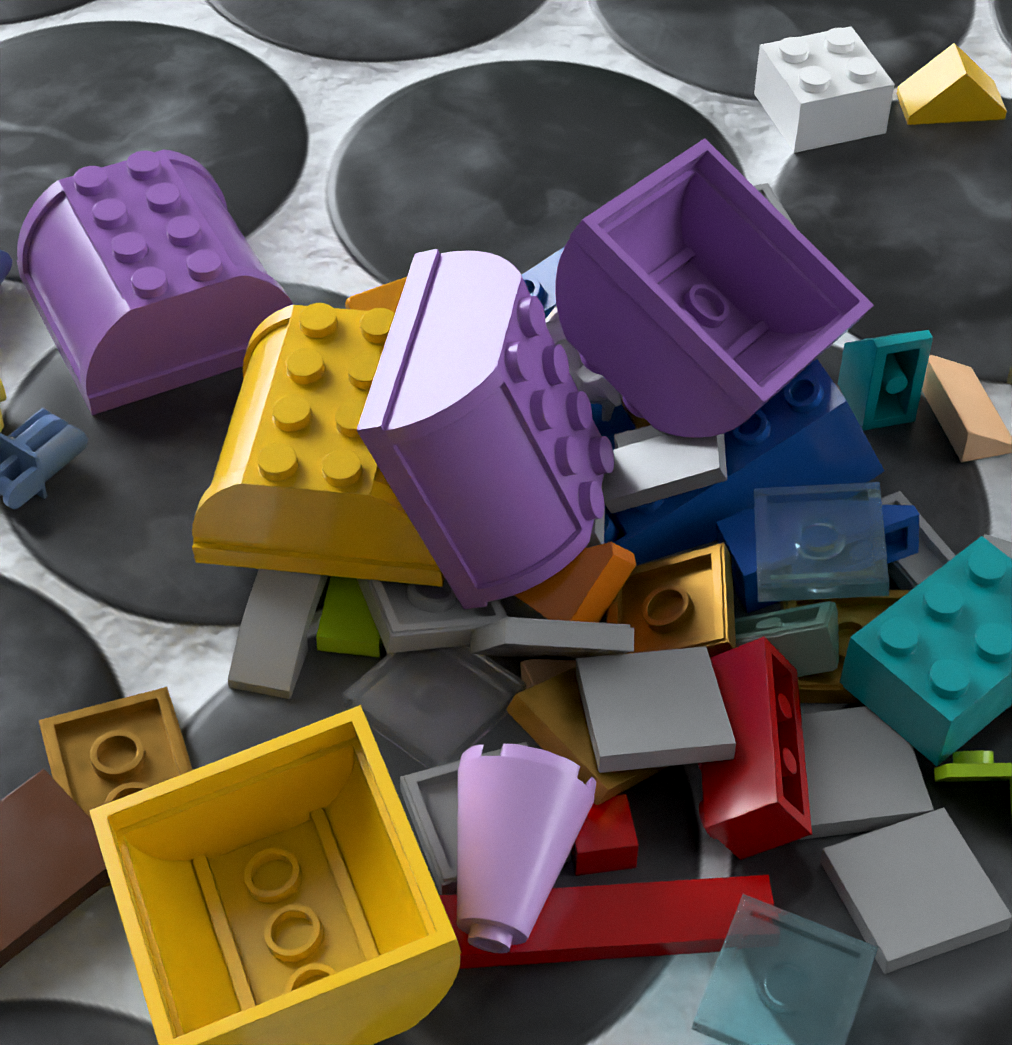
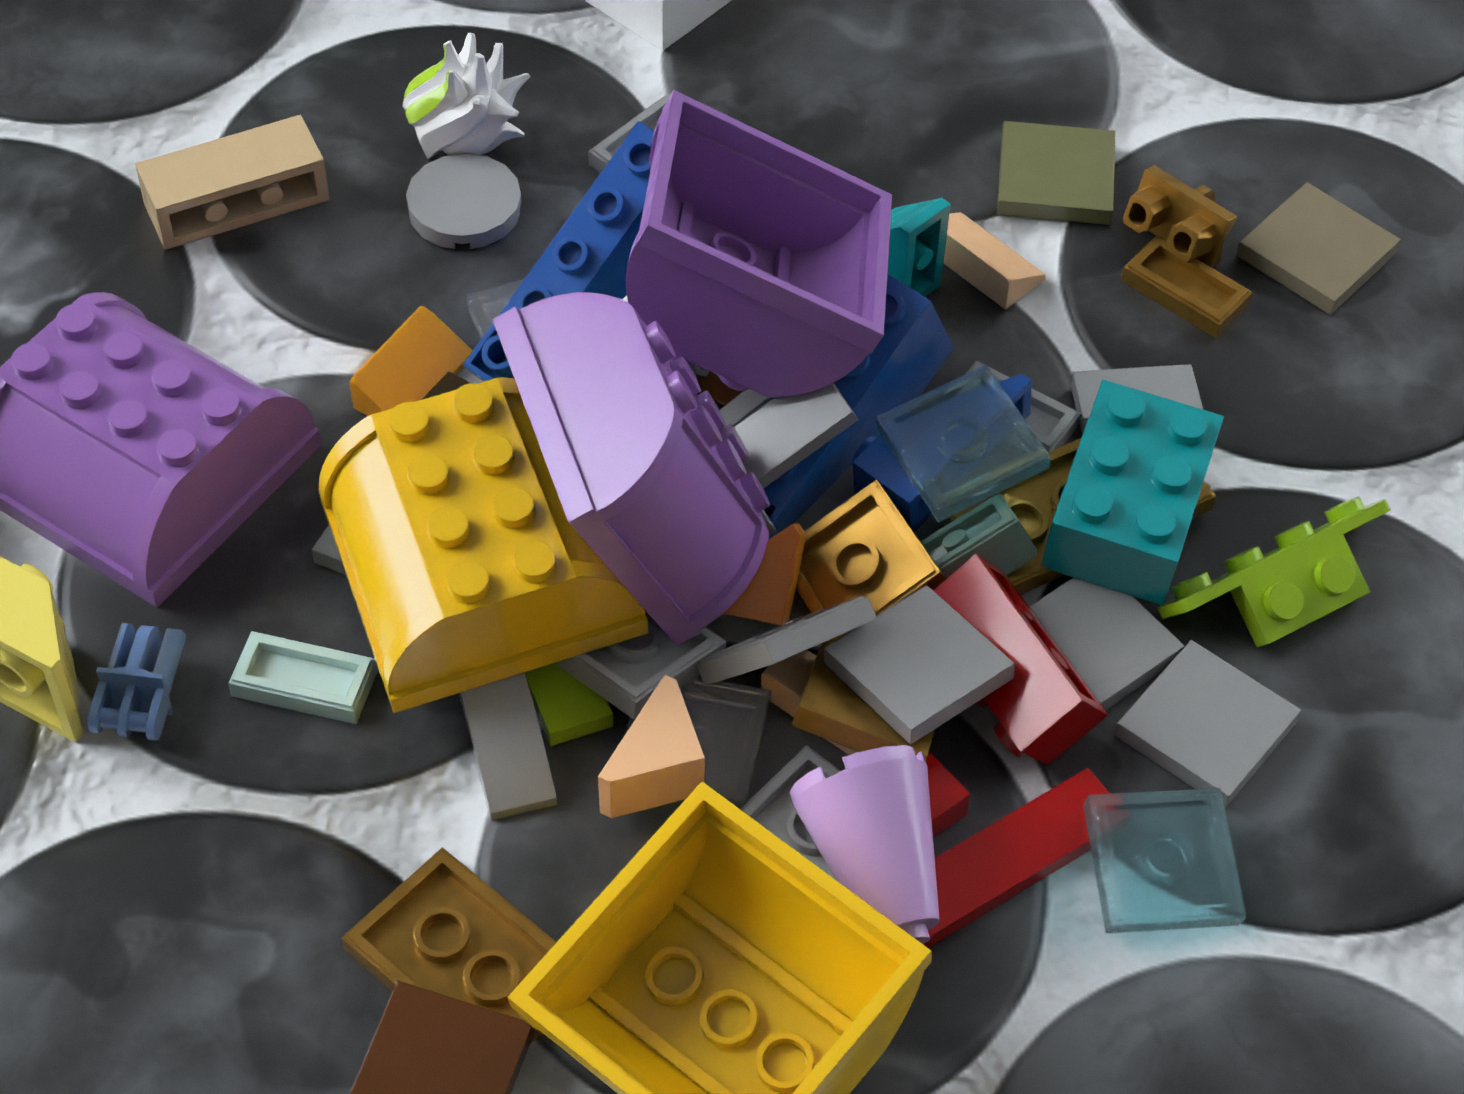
camera: 30 degrees left, 5 degrees up
none -> tan brick [135,115,330,250]
none -> light aqua tile [228,631,378,725]
none -> white hair [402,33,530,159]
none -> light grey tile [406,153,522,249]
none -> light nougat slope [598,675,705,818]

